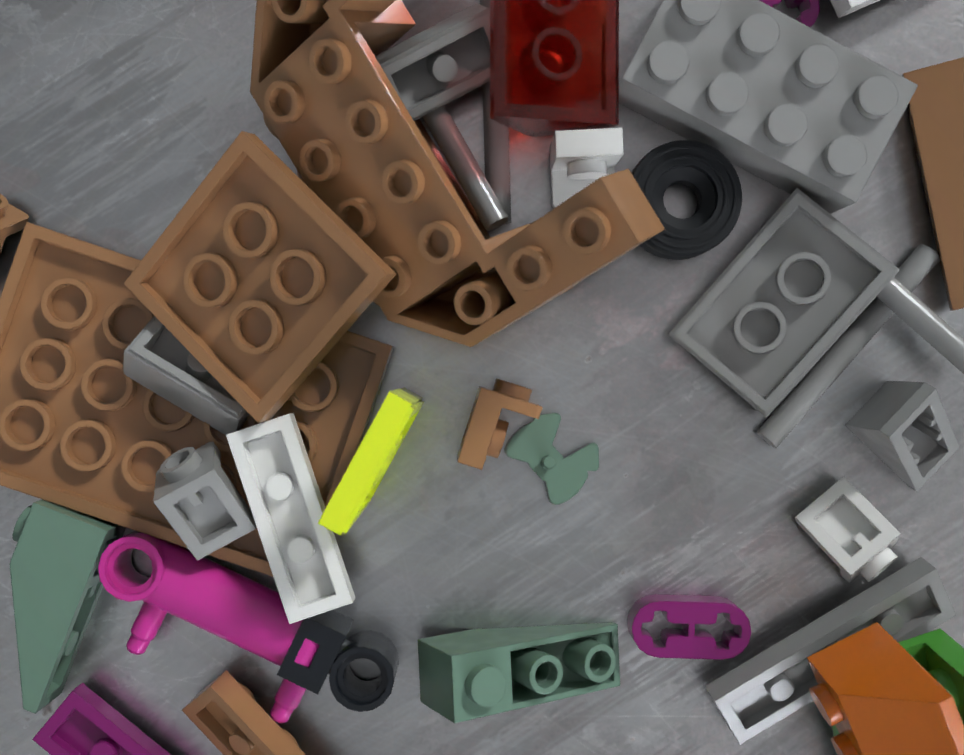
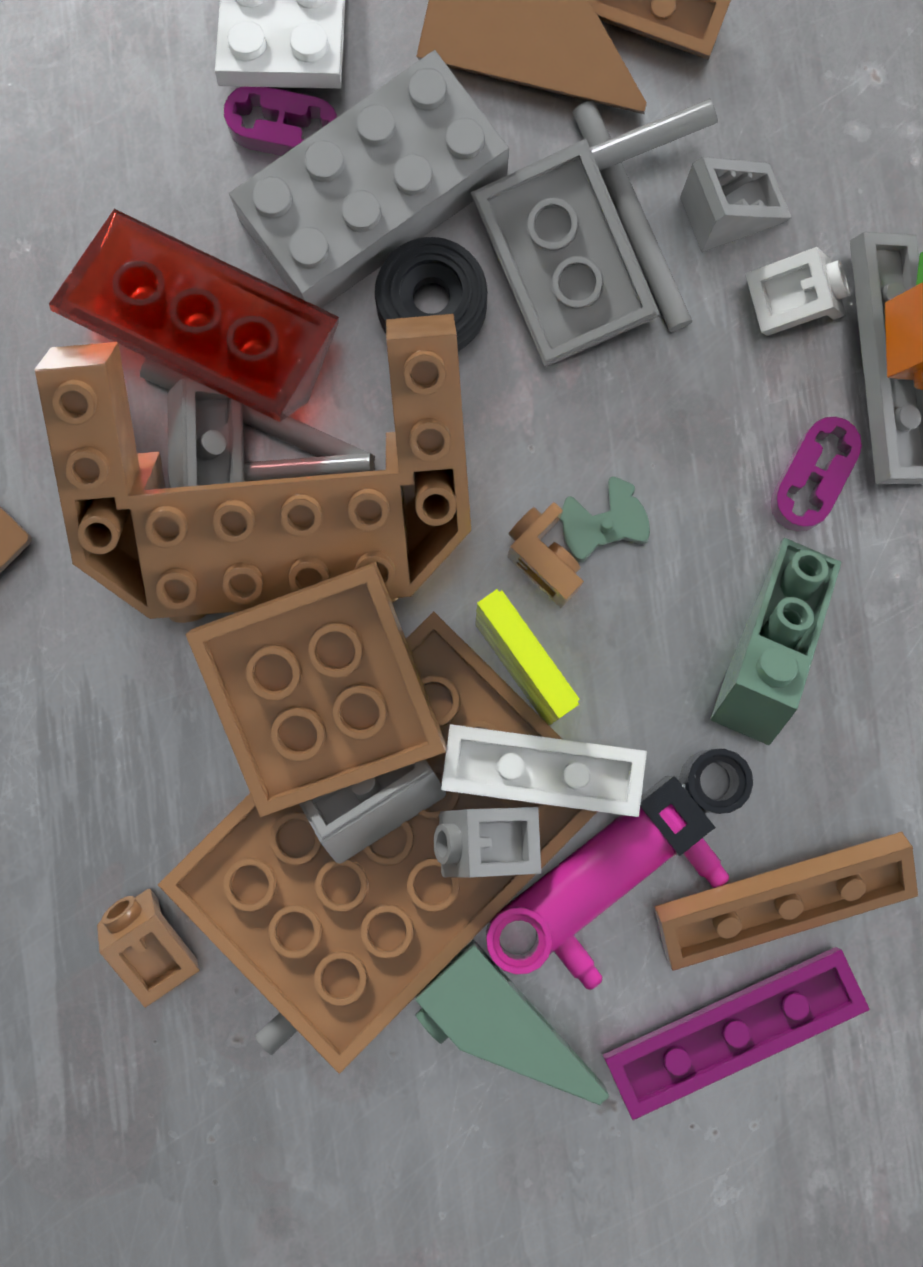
camera: 65 degrees left, 5 degrees down
white bracket [549,128,624,208] -> none

